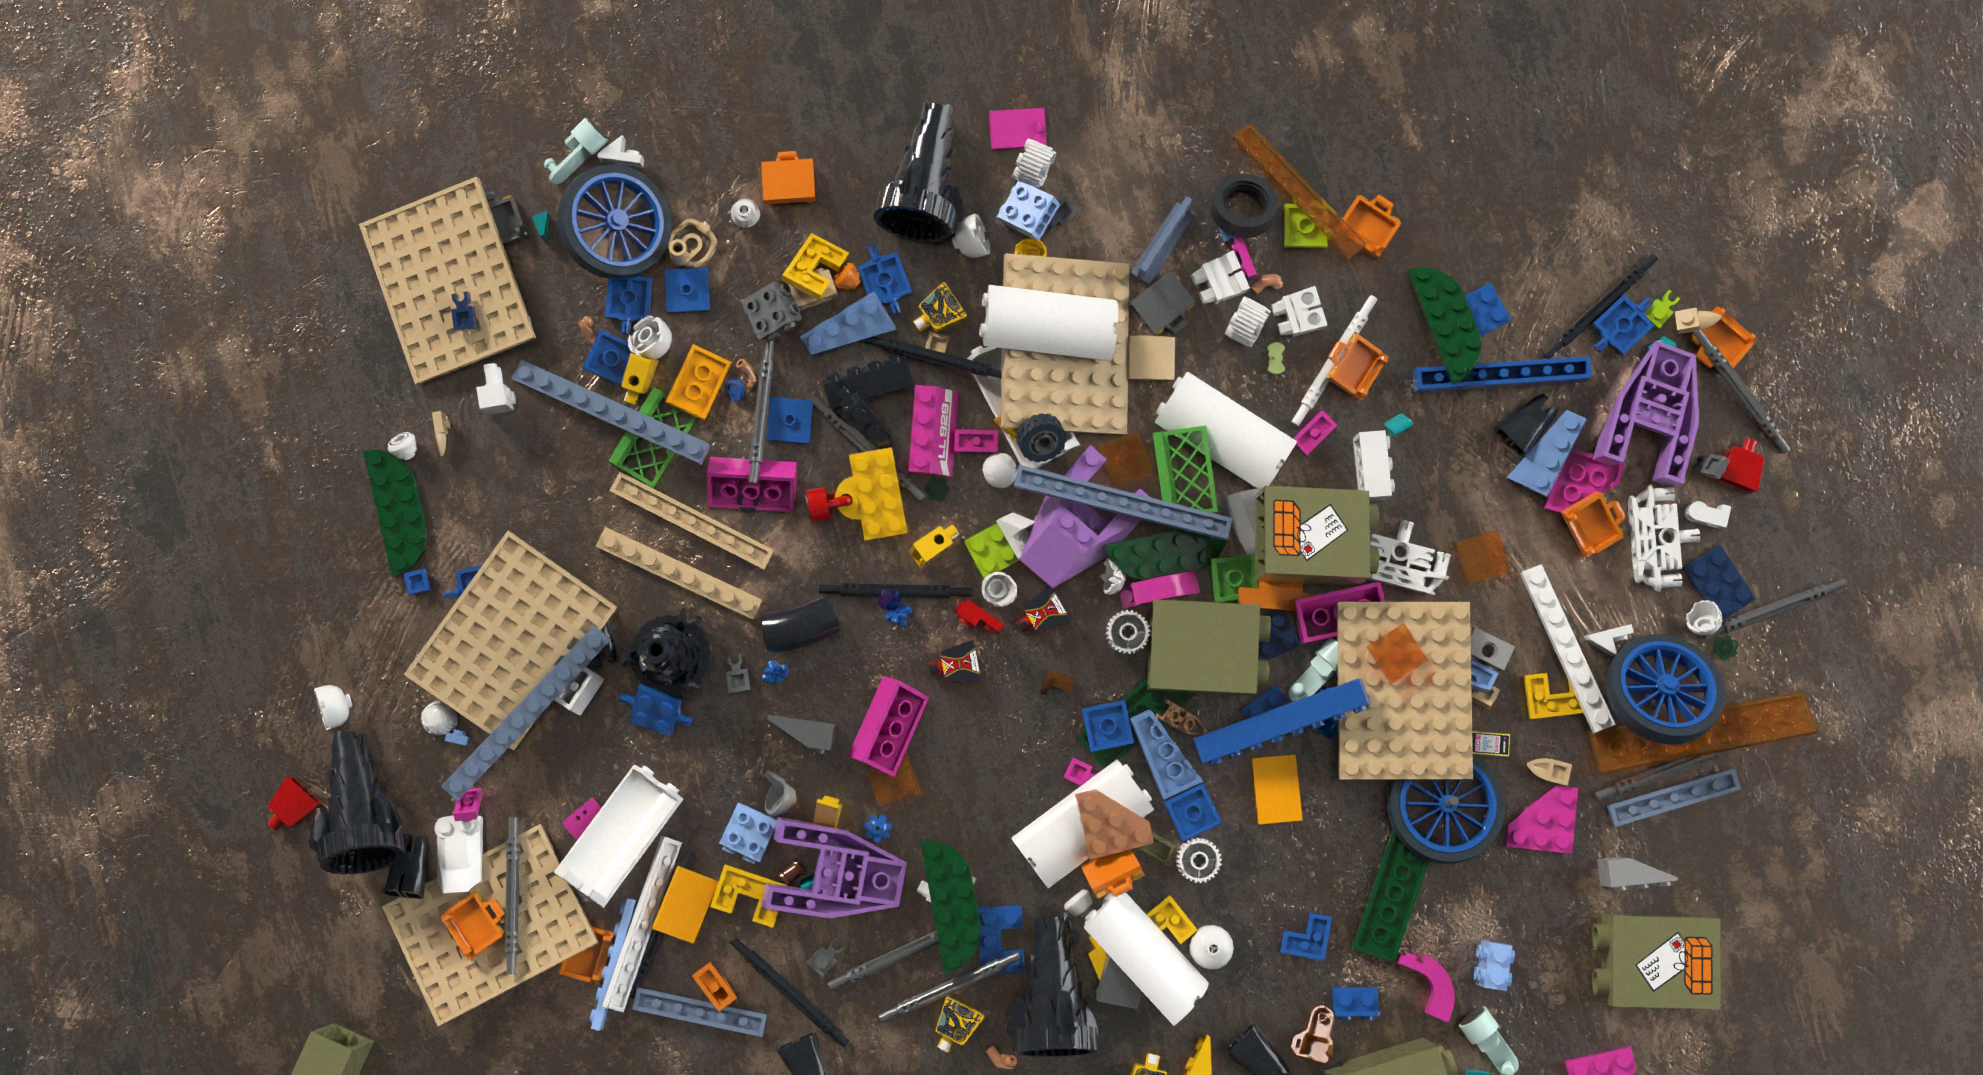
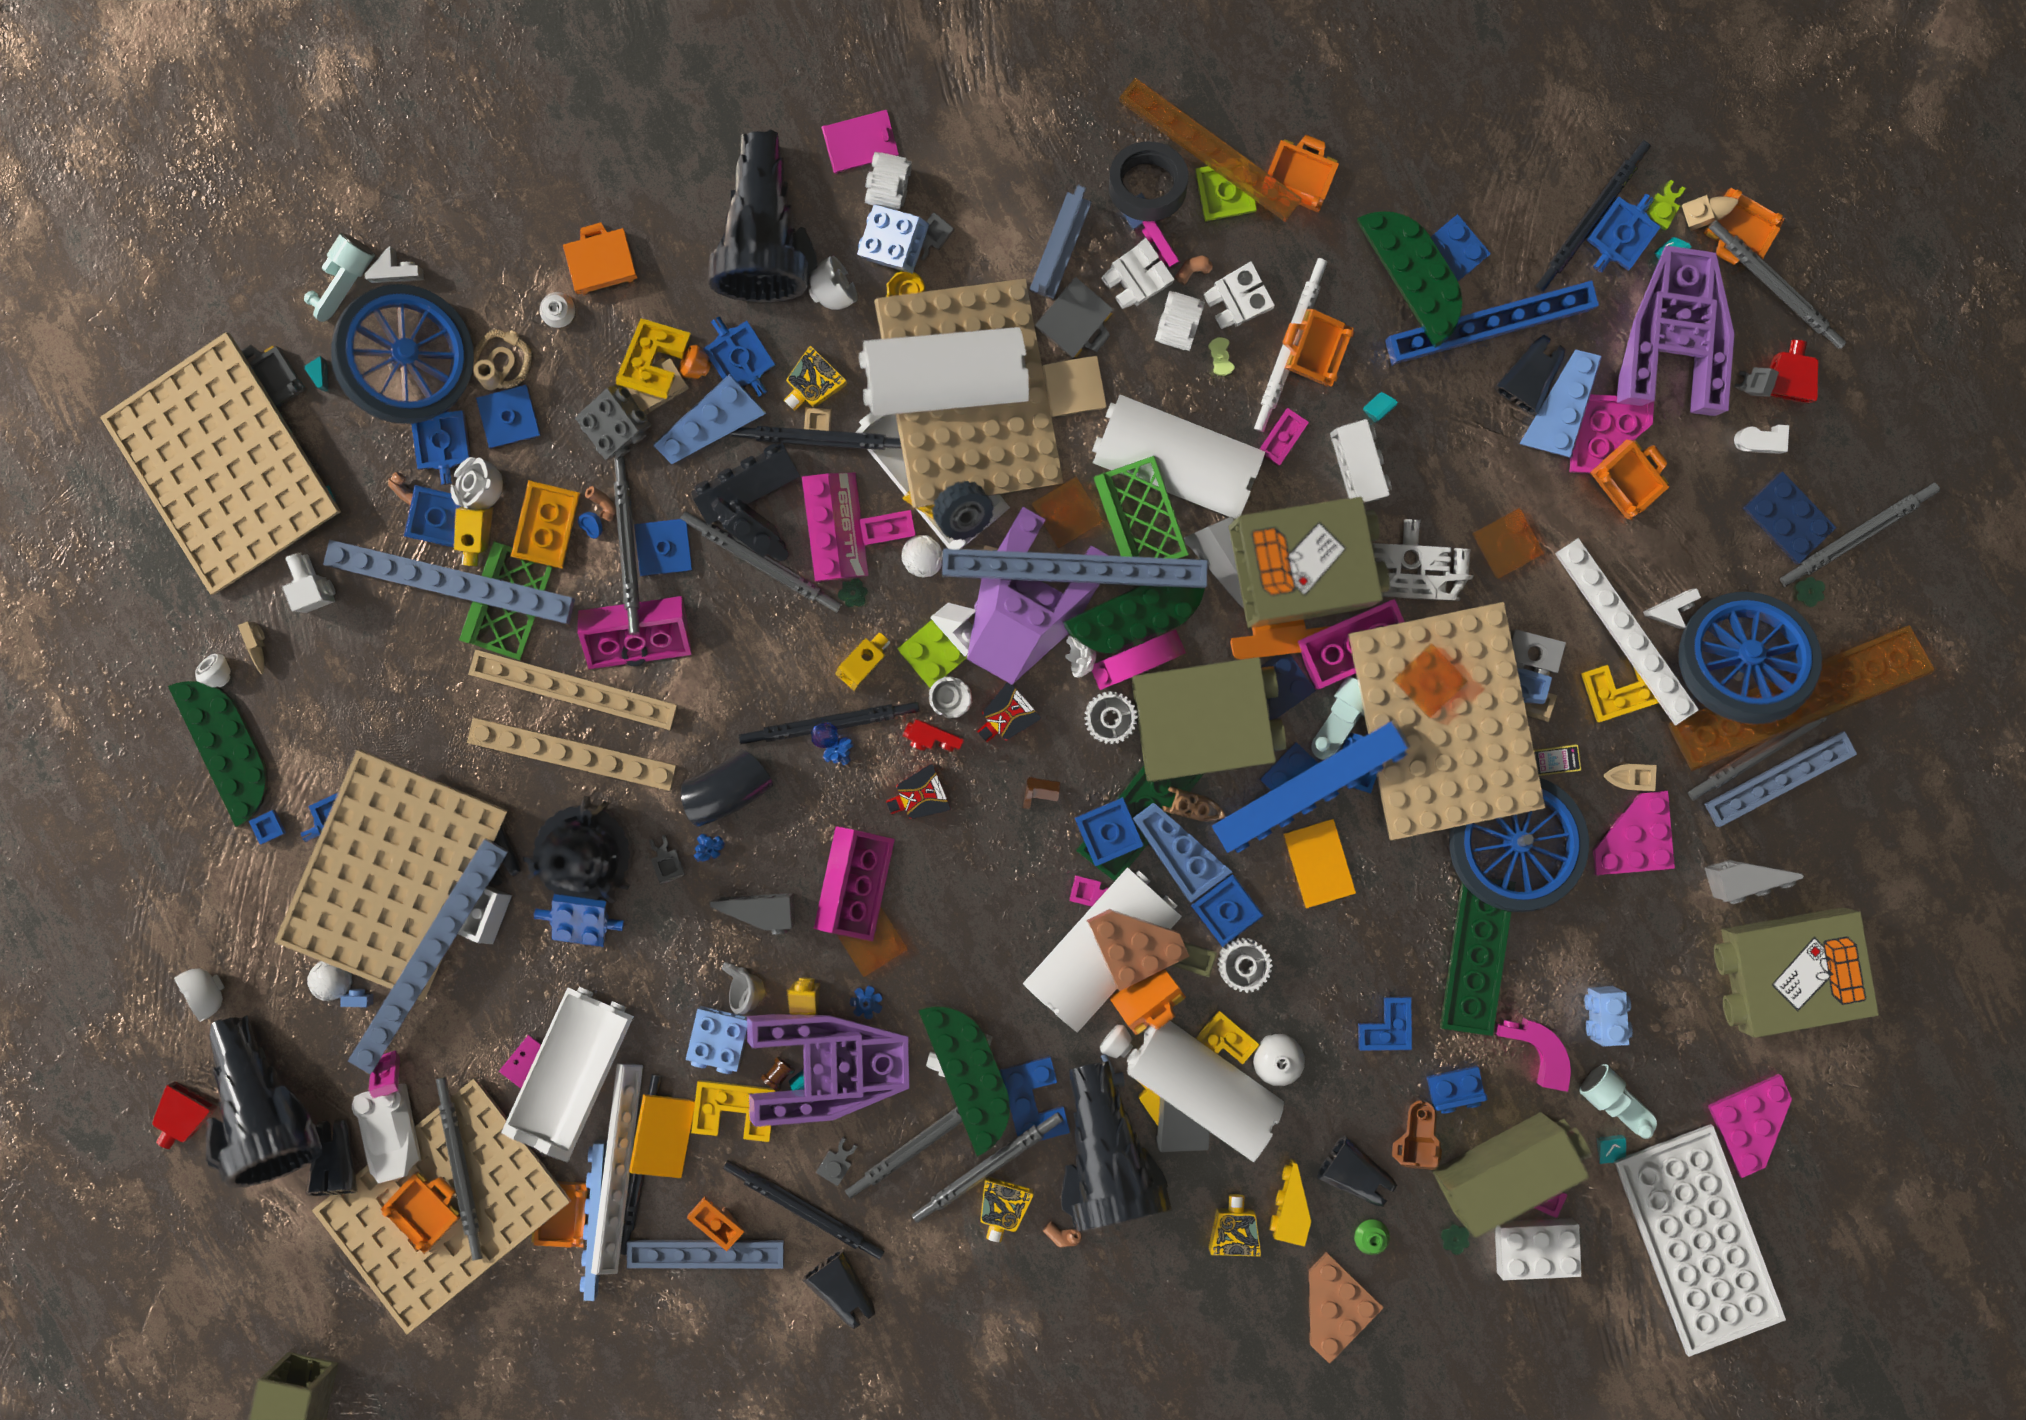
camera: 10 degrees left, 5 degrees up
dark blue plate [451,291,478,332] -> none
yellow plate [805,447,907,541] -> none
bright green plate [1210,553,1258,602] -> none
white piece [1628,484,1700,592] -> none
white hair [1686,600,1722,635] -> none

